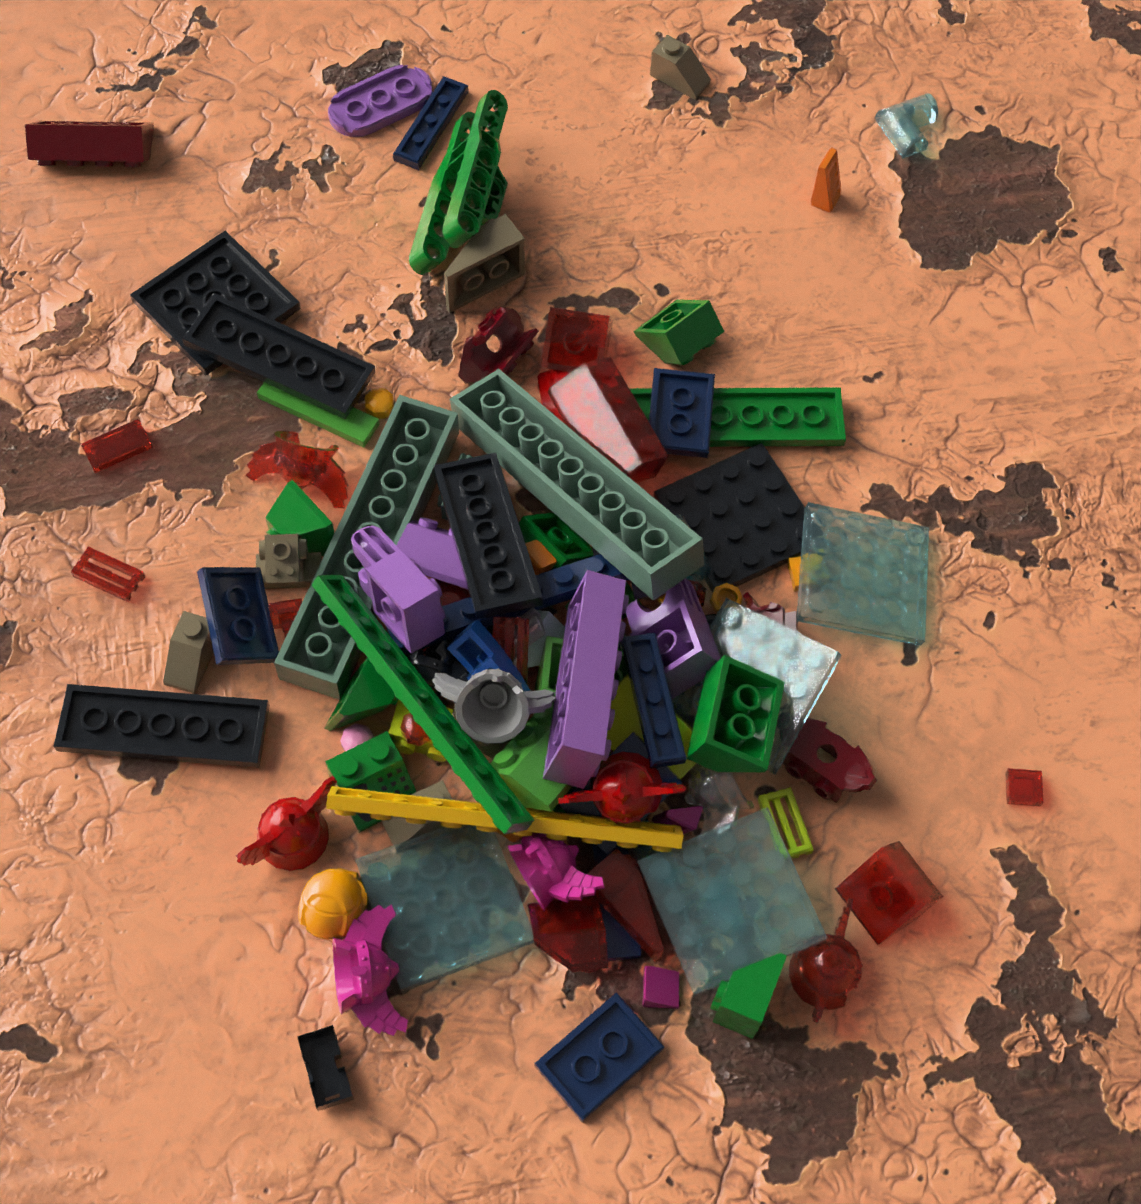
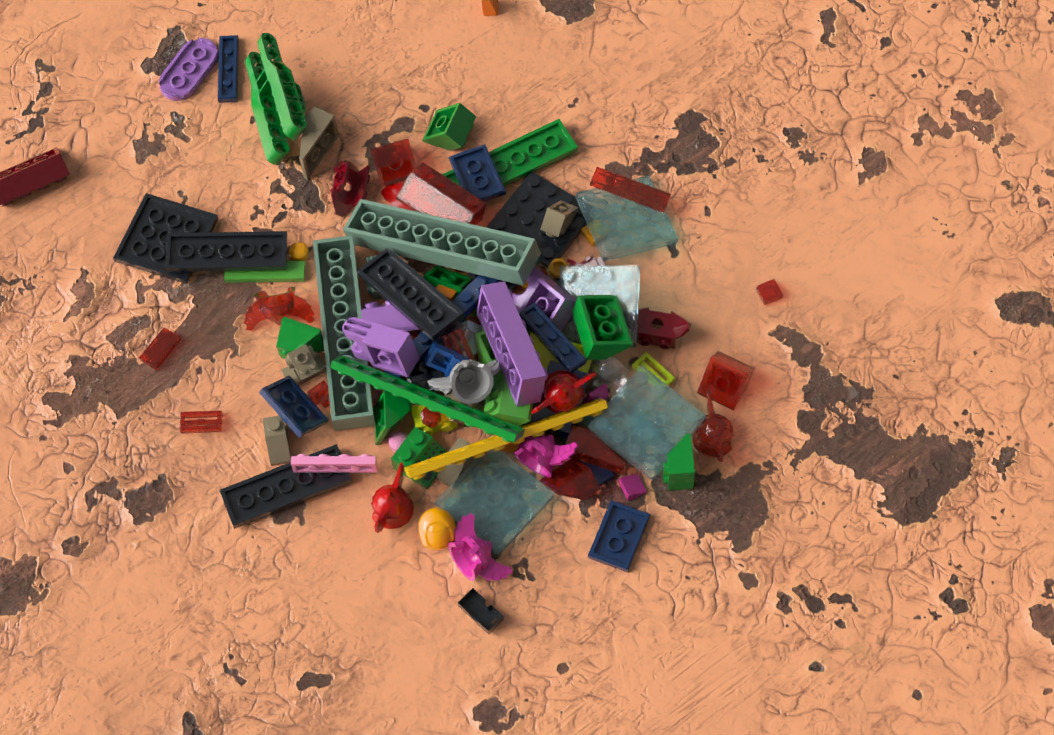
camera: 20 degrees left, 0 degrees up
none -> bright pink plate [291,454,378,473]
none -> dark tan slope [540,200,578,238]
none -> clear red tile [590,167,671,213]

